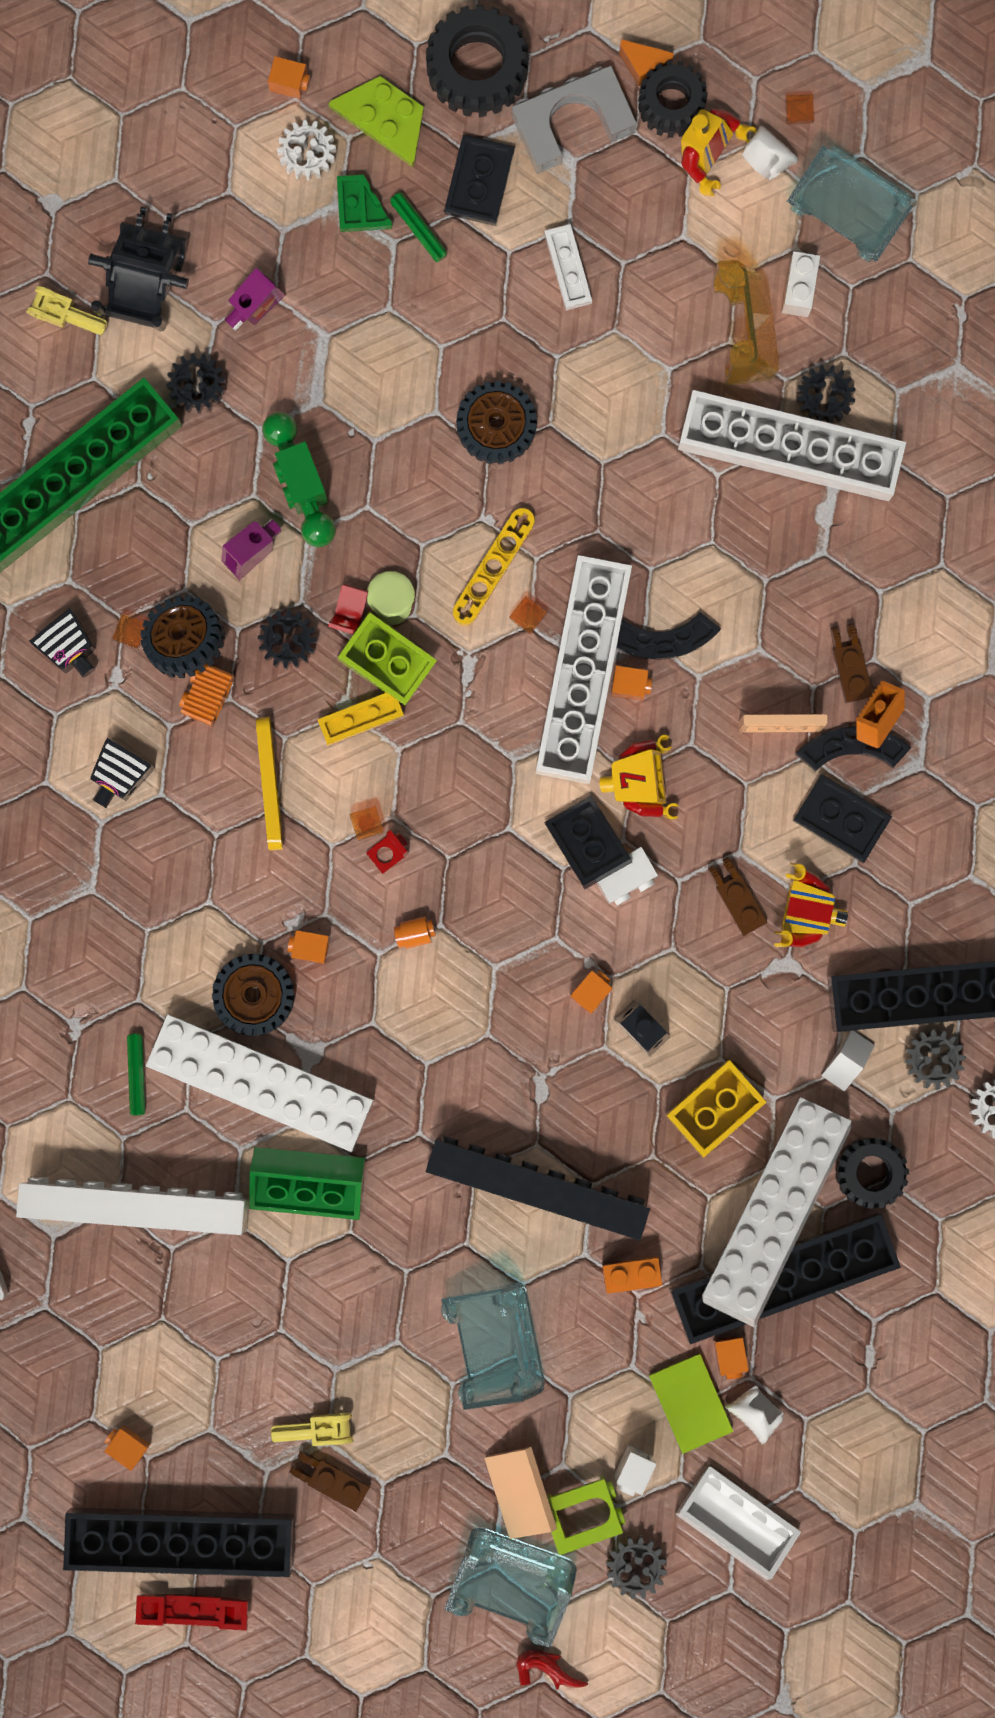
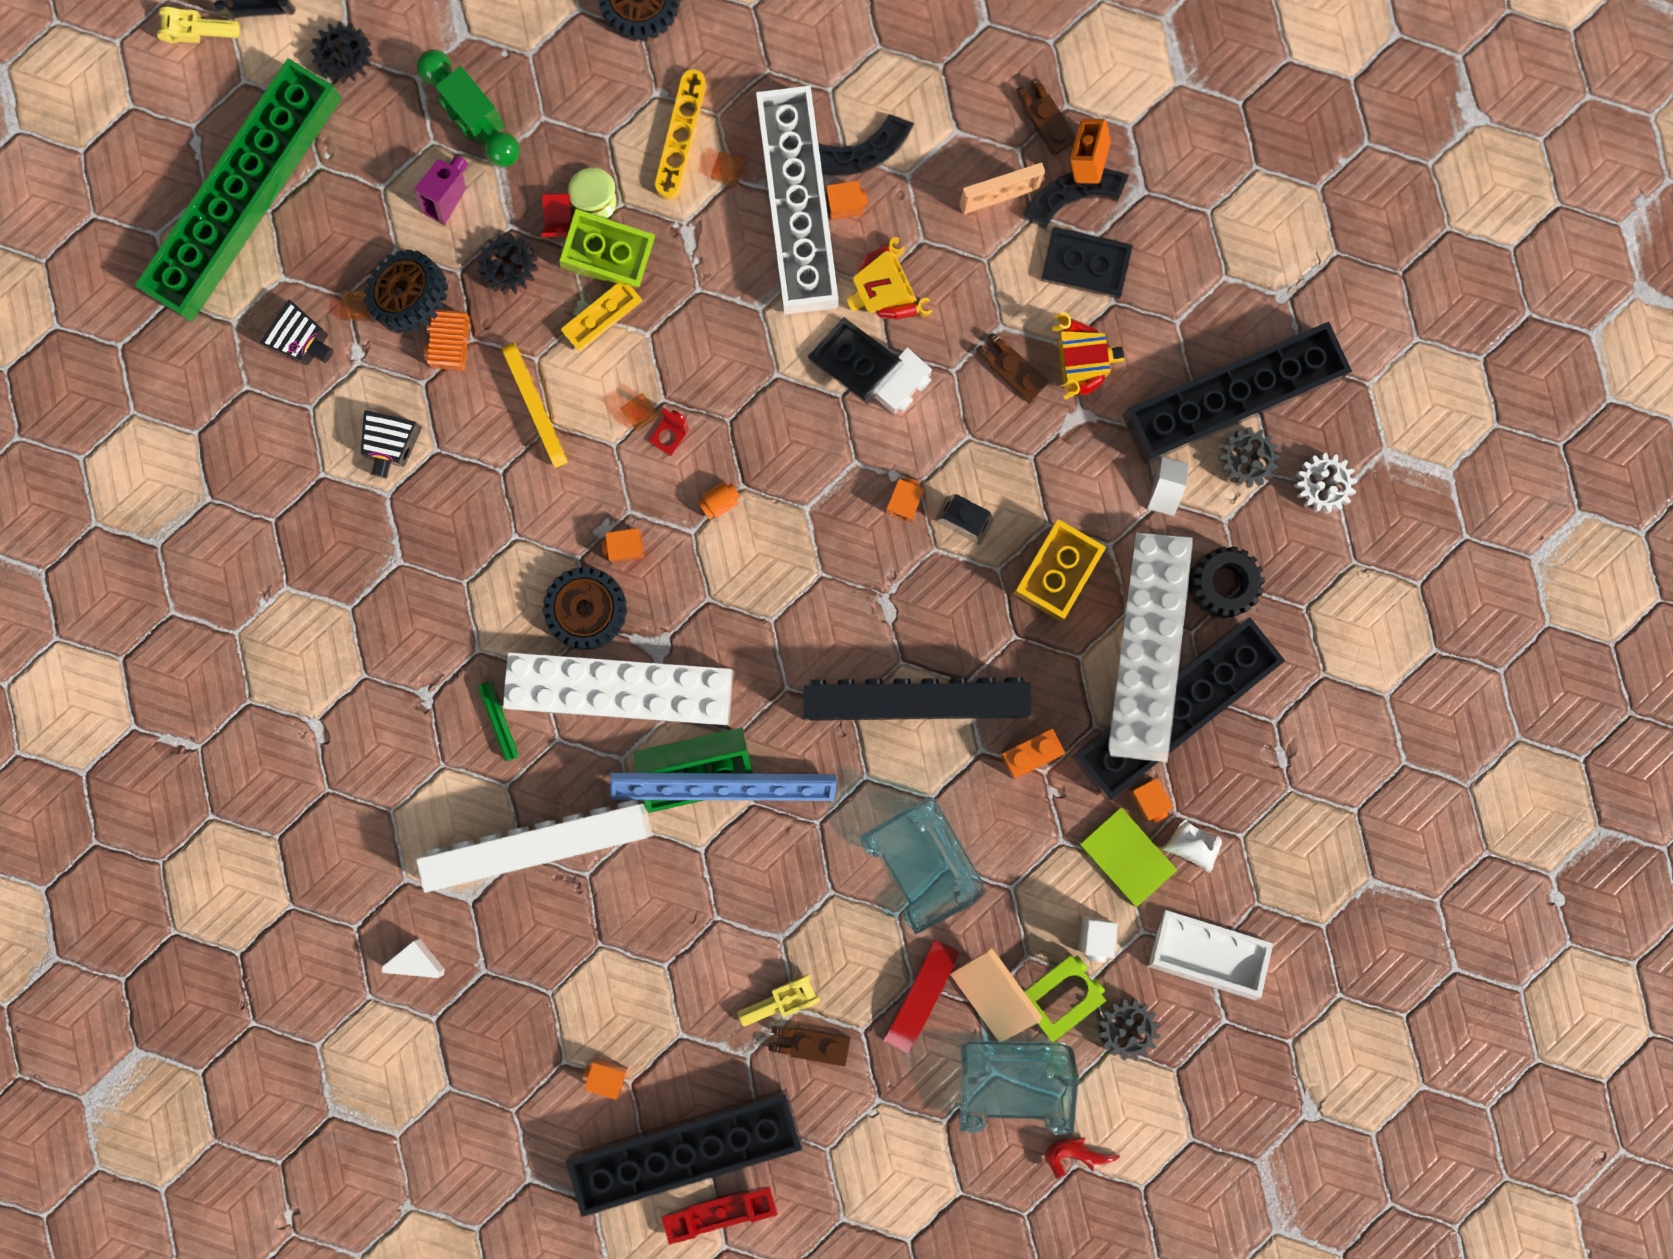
camera: 20 degrees left, 0 degrees up
none -> medium blue tile [610,773,837,801]
none -> red slope [883,940,959,1053]

